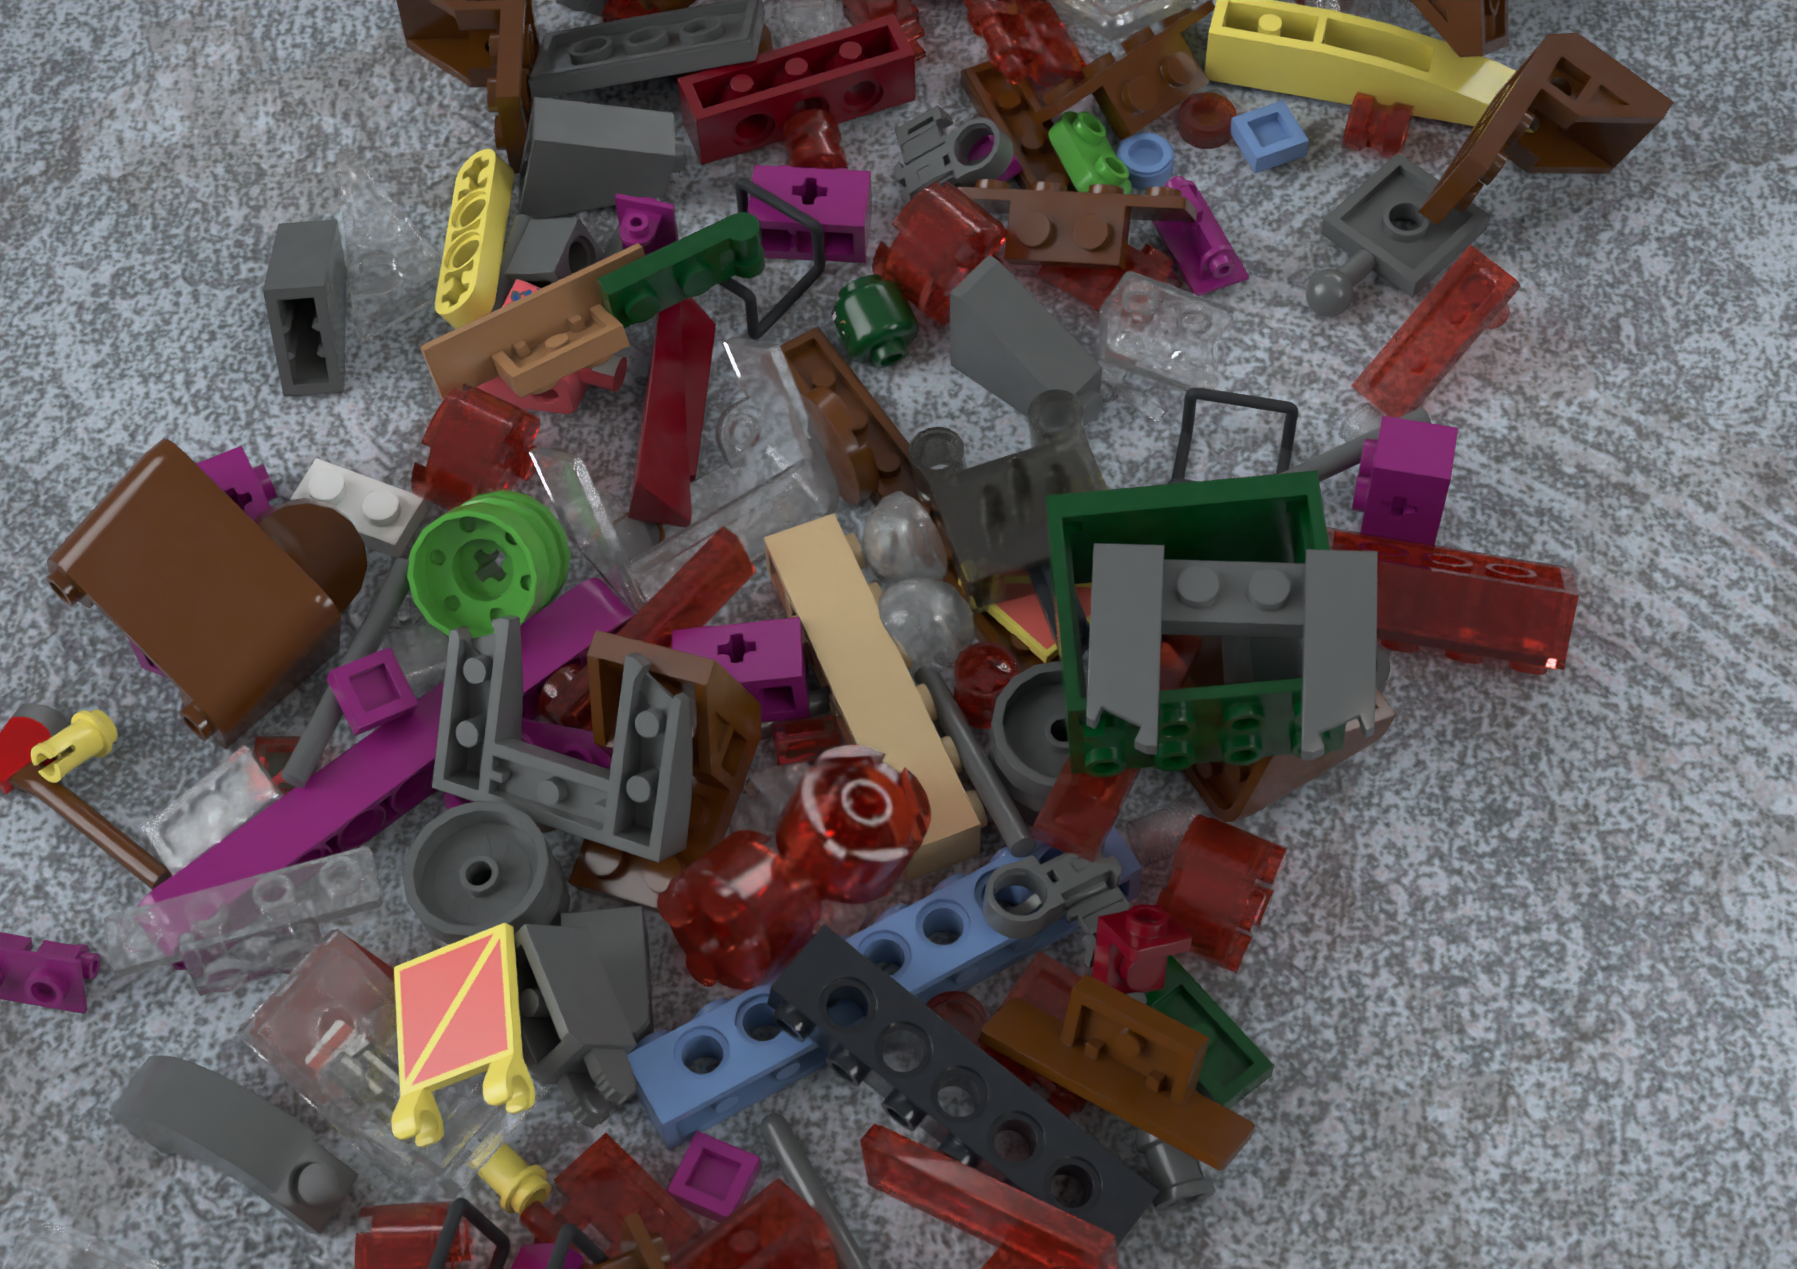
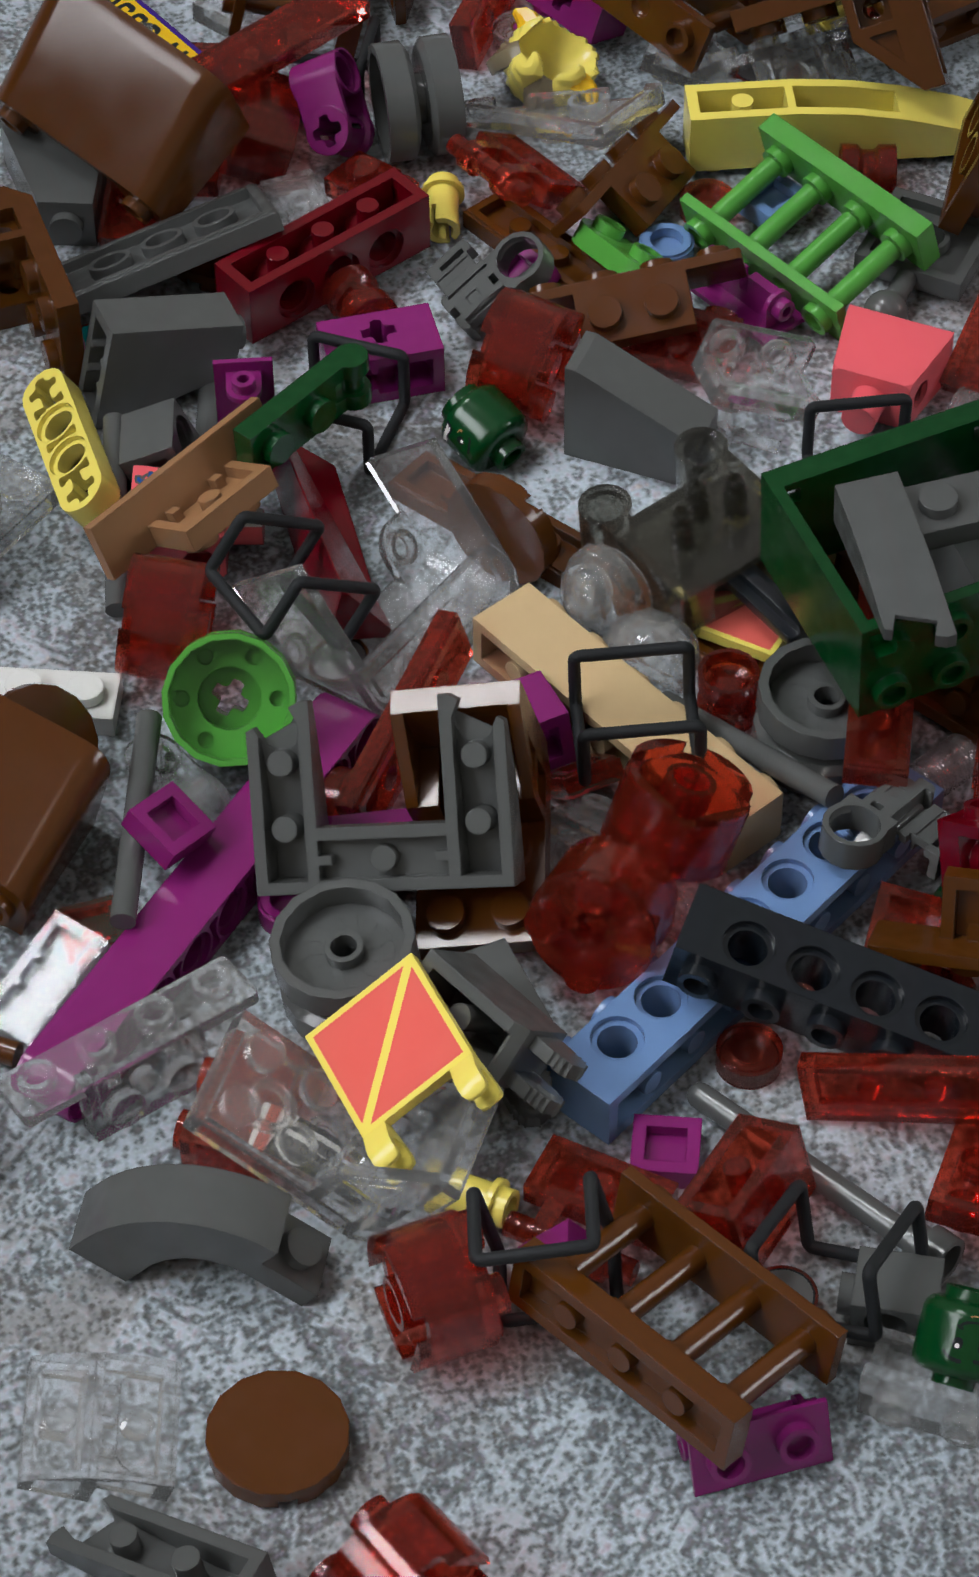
camera: 20 degrees left, 10 degrees down
none -> black piece [205,511,381,646]
none -> light yellow pin [421,171,465,243]
none -> black piece [567,641,707,786]
none -> bright green fence [679,113,940,341]
none -> clear red tile [715,1022,783,1090]
none -> coral torso [830,304,954,434]

